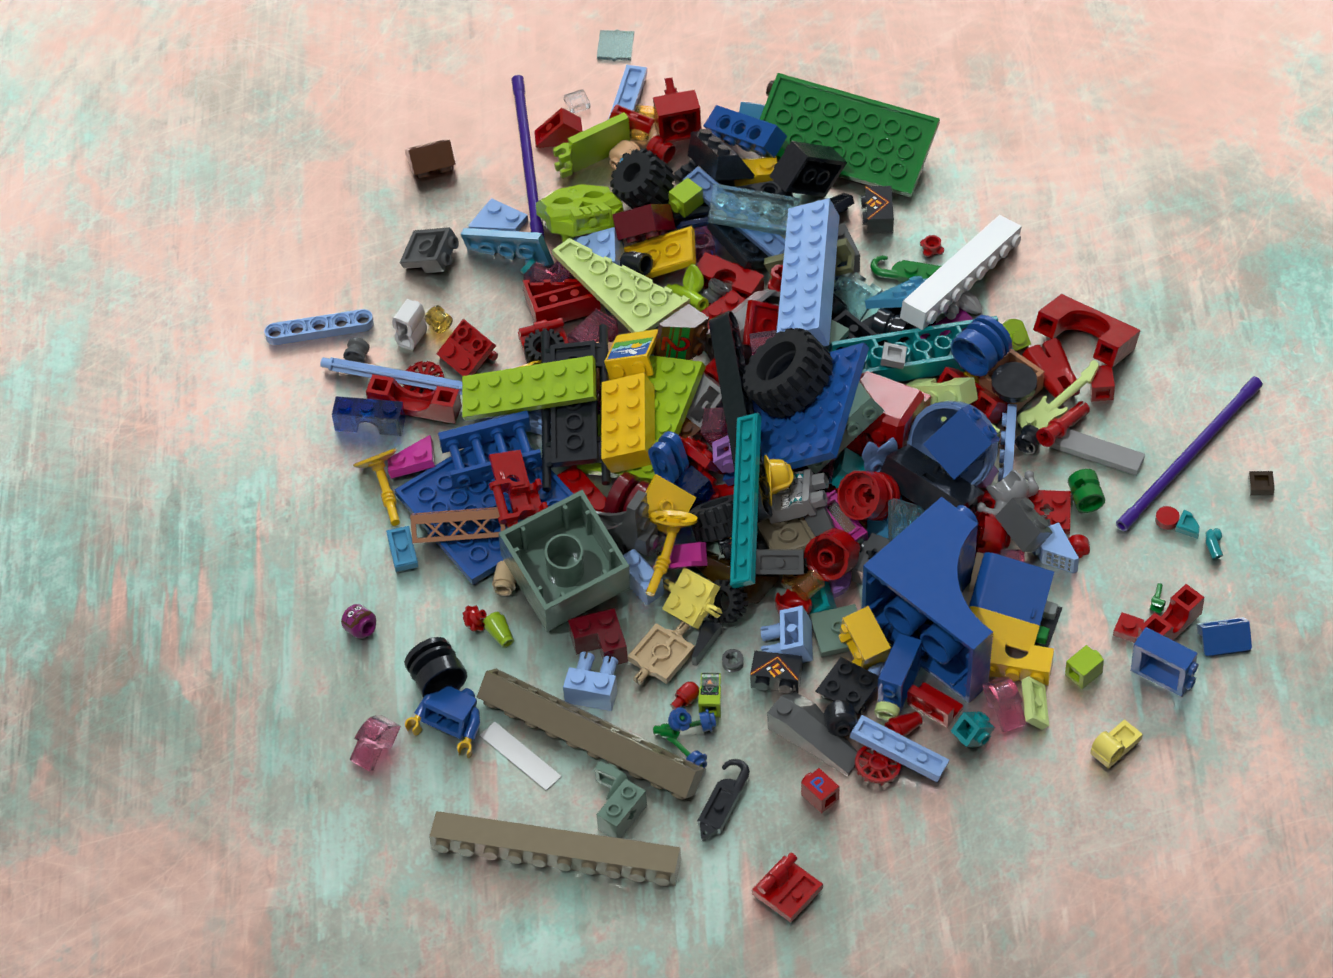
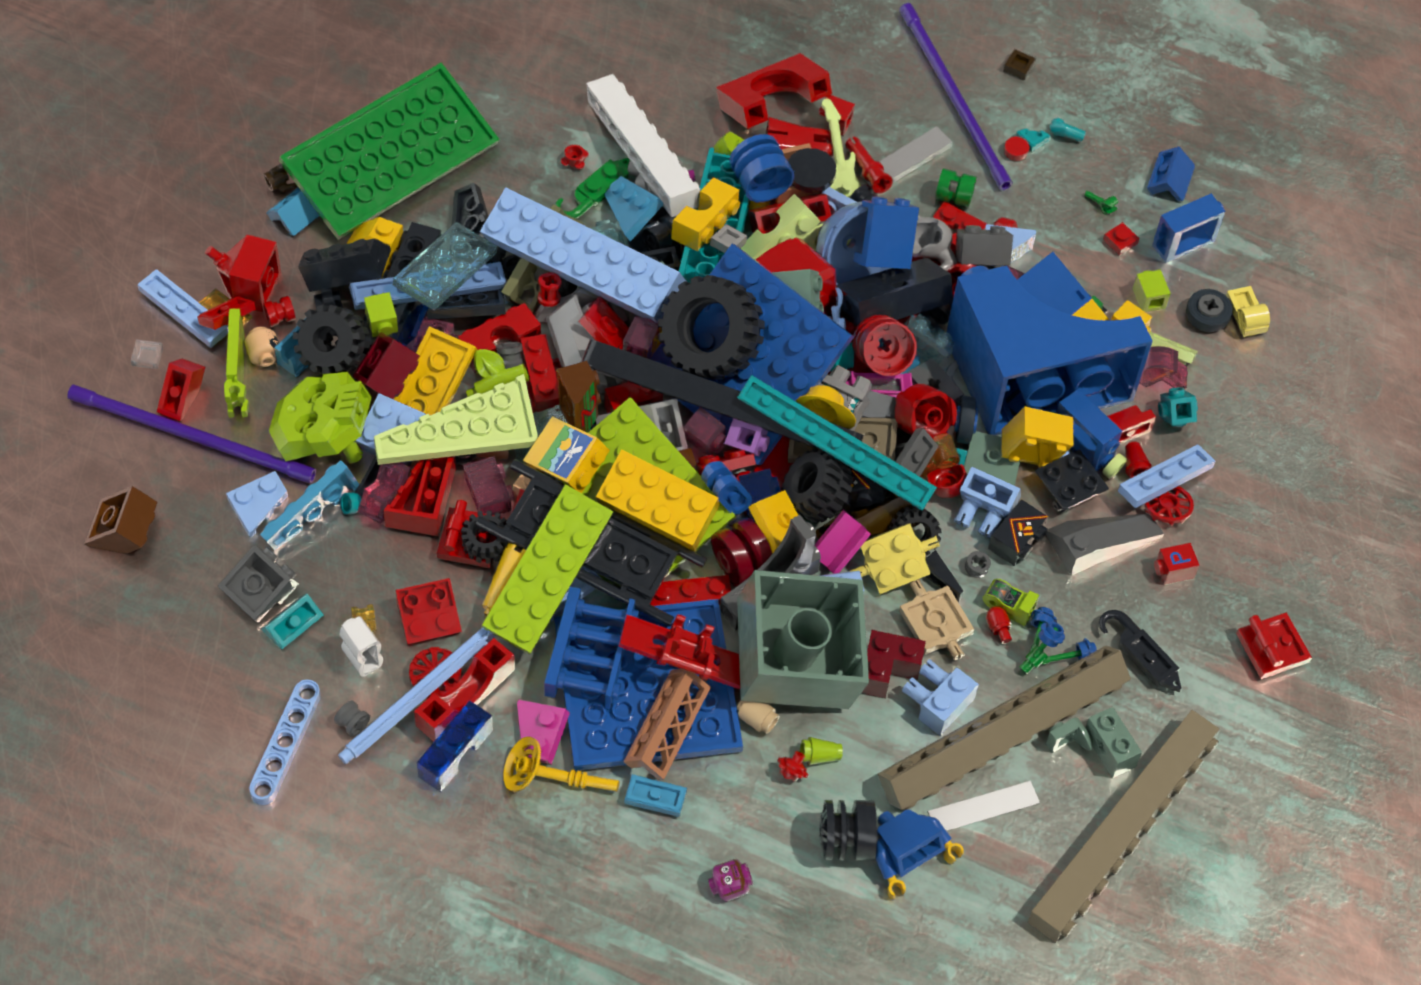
camera: 70 degrees left, 5 degrees up
clear pink brick [349,715,401,771] -> none
clear light blue piece [597,29,634,61] -> none
black piece [620,251,653,276] -> none
yellow dish [645,510,698,597] -> none
blue brick [703,105,787,158] -> none
black brick [769,141,847,197] -> none
black head [824,700,858,737] -> none
black brick [861,185,894,234] -> none
red arch [1137,584,1205,640] -> none
none -> teal slope [261,594,324,649]
none -> yellow arch [671,177,740,251]
none -> black wheel [954,396,978,444]
none -> black wheel [1186,289,1233,332]

